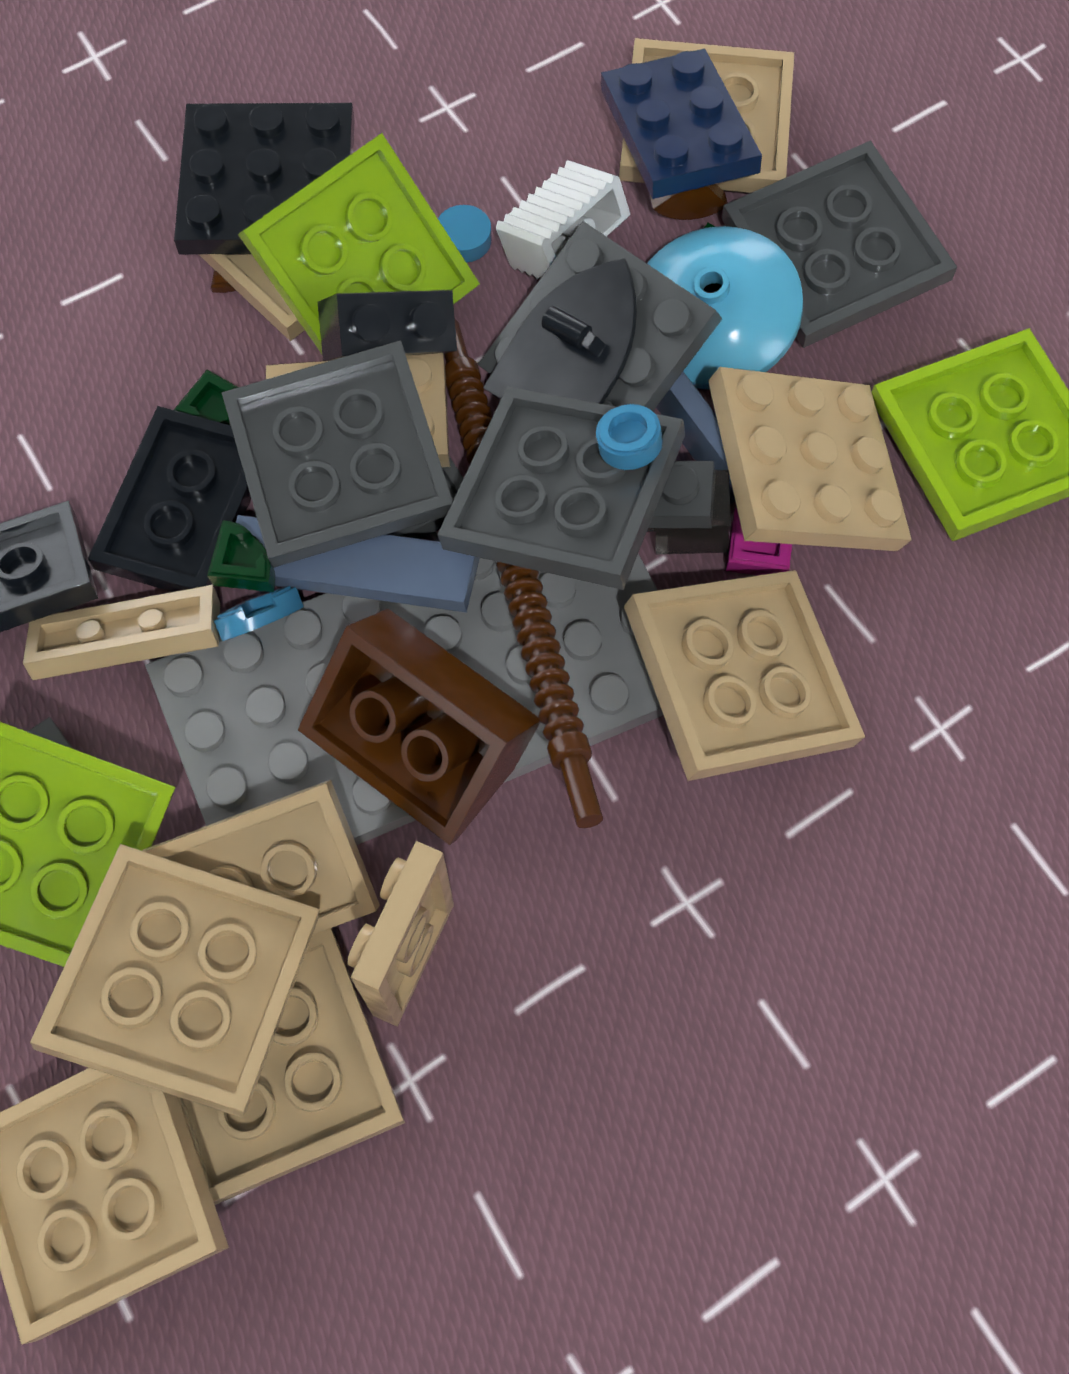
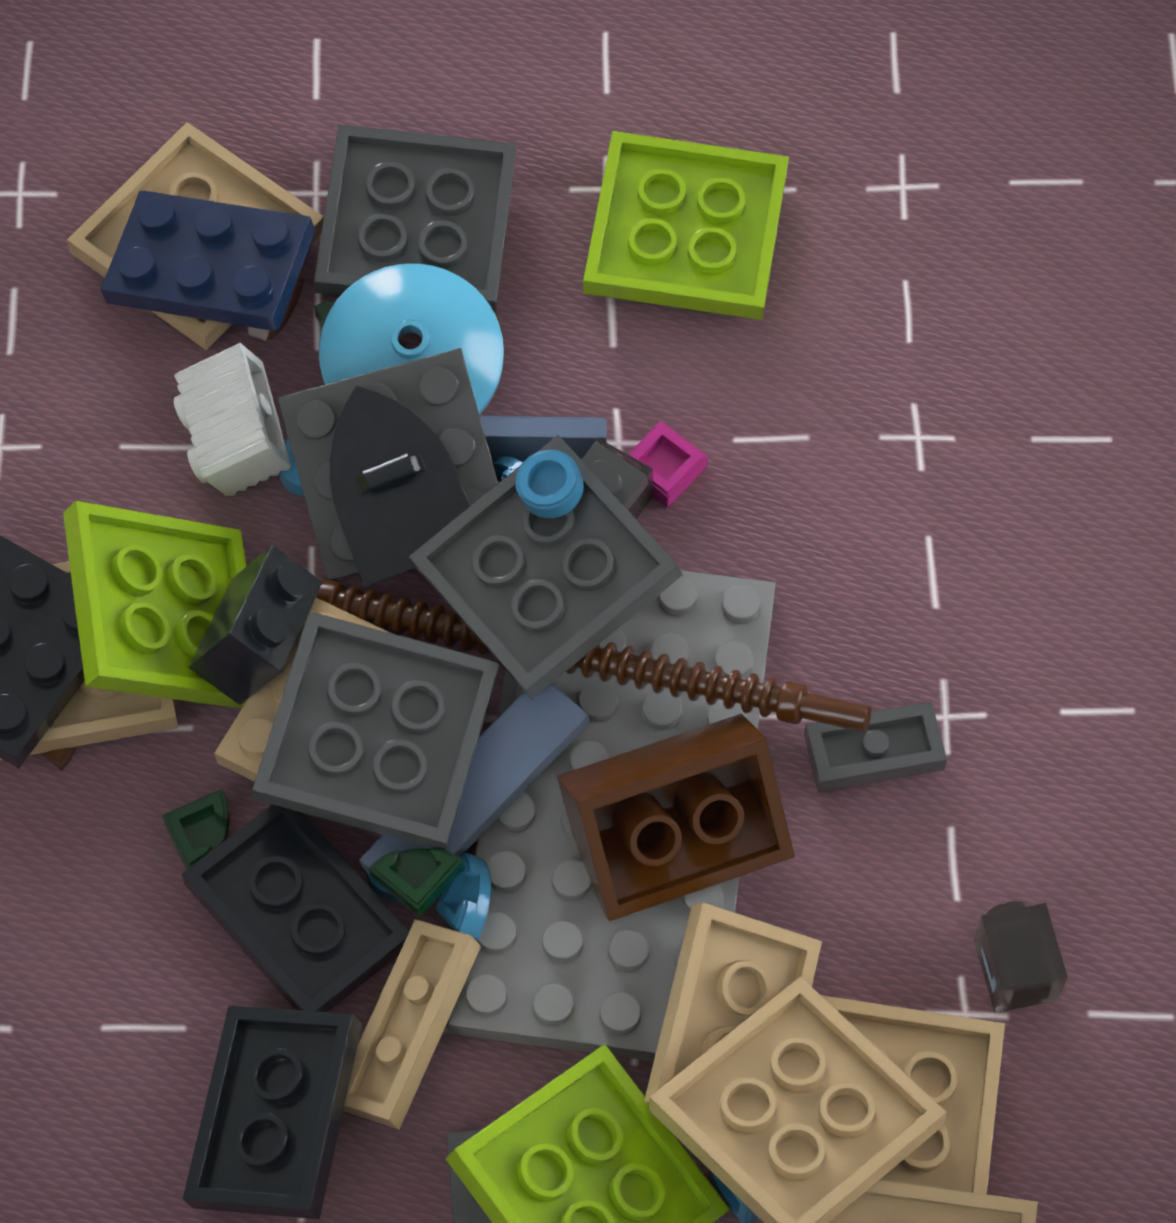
camera: 60 degrees left, 5 degrees down
tan plate [347,841,454,1027] -> none
dark azure tile [438,205,492,263] -> none
tan plate [624,570,865,781] -> none
tan plate [708,367,912,551] -> none
none -> dark grey plate [804,702,947,792]
none -> clear smoke brick [974,901,1068,1013]

